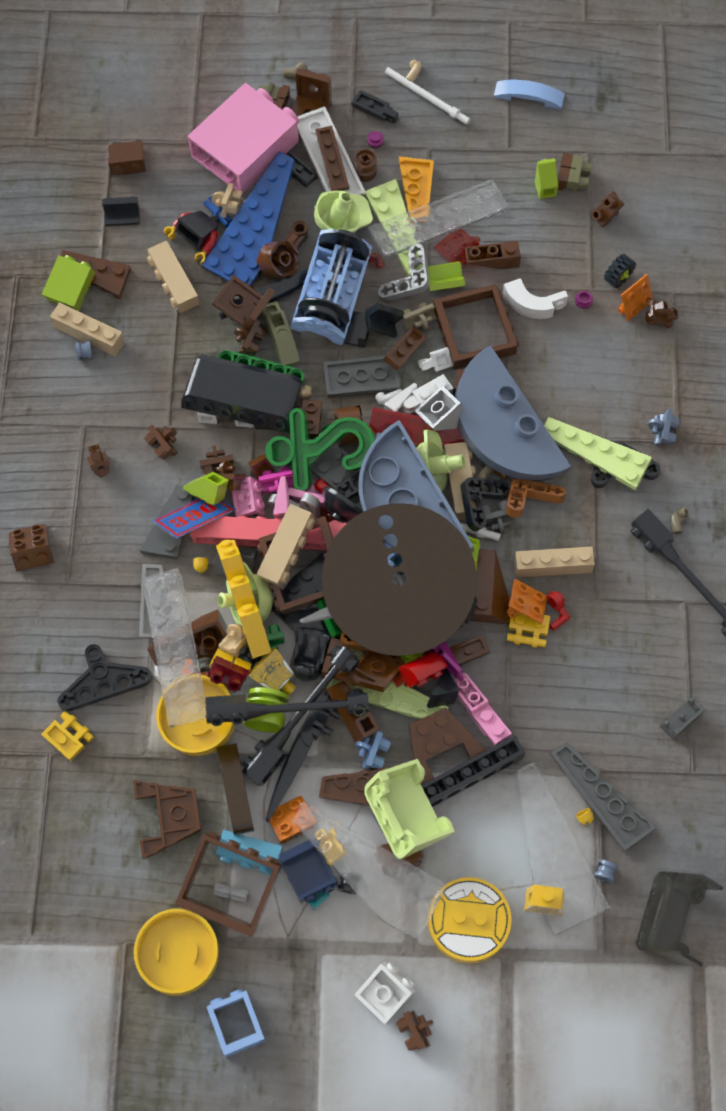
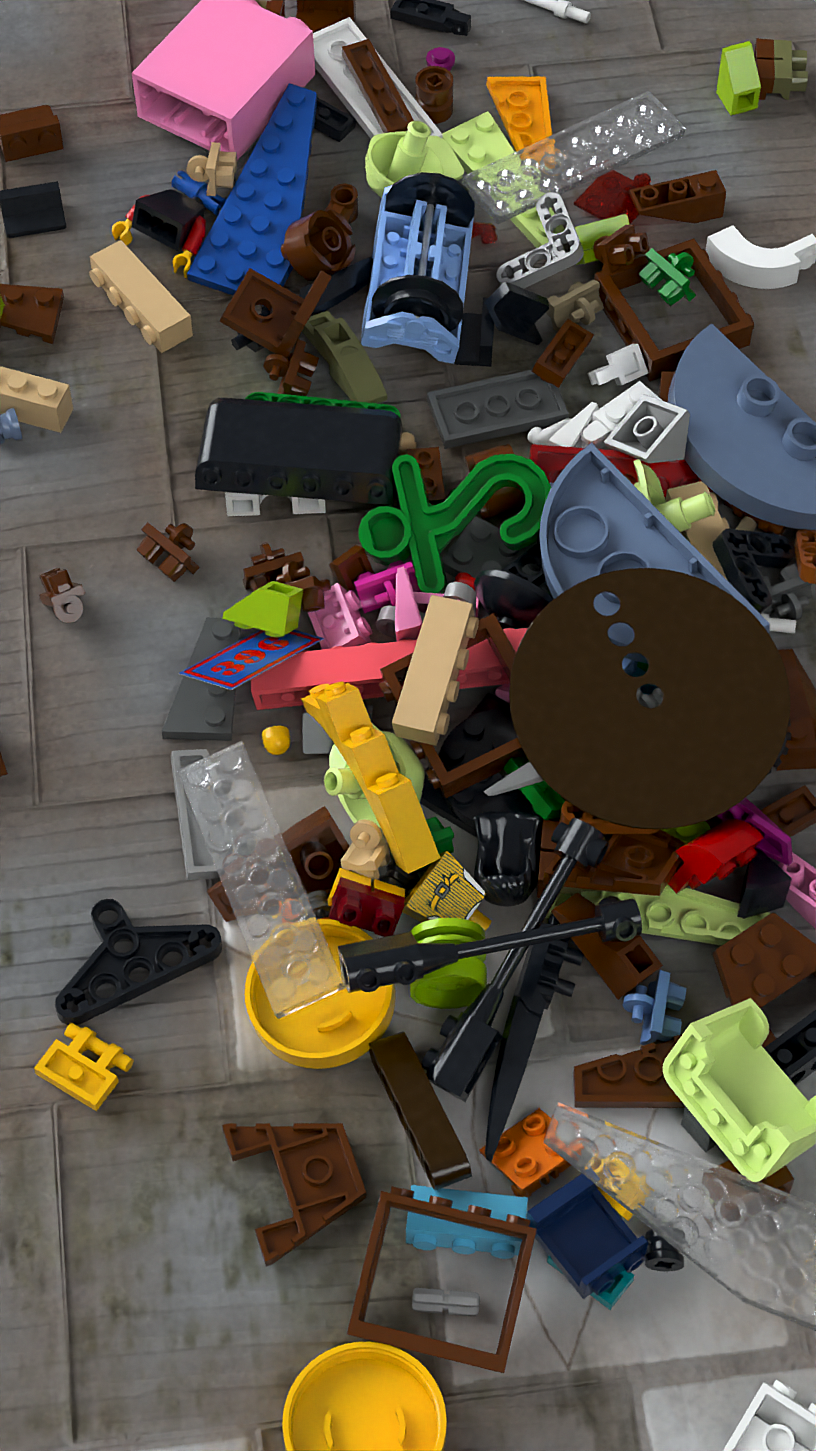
camera: 10 degrees left, 10 degrees down
none -> reddish brown hips [593,224,649,275]
none -> green hips [638,248,696,307]

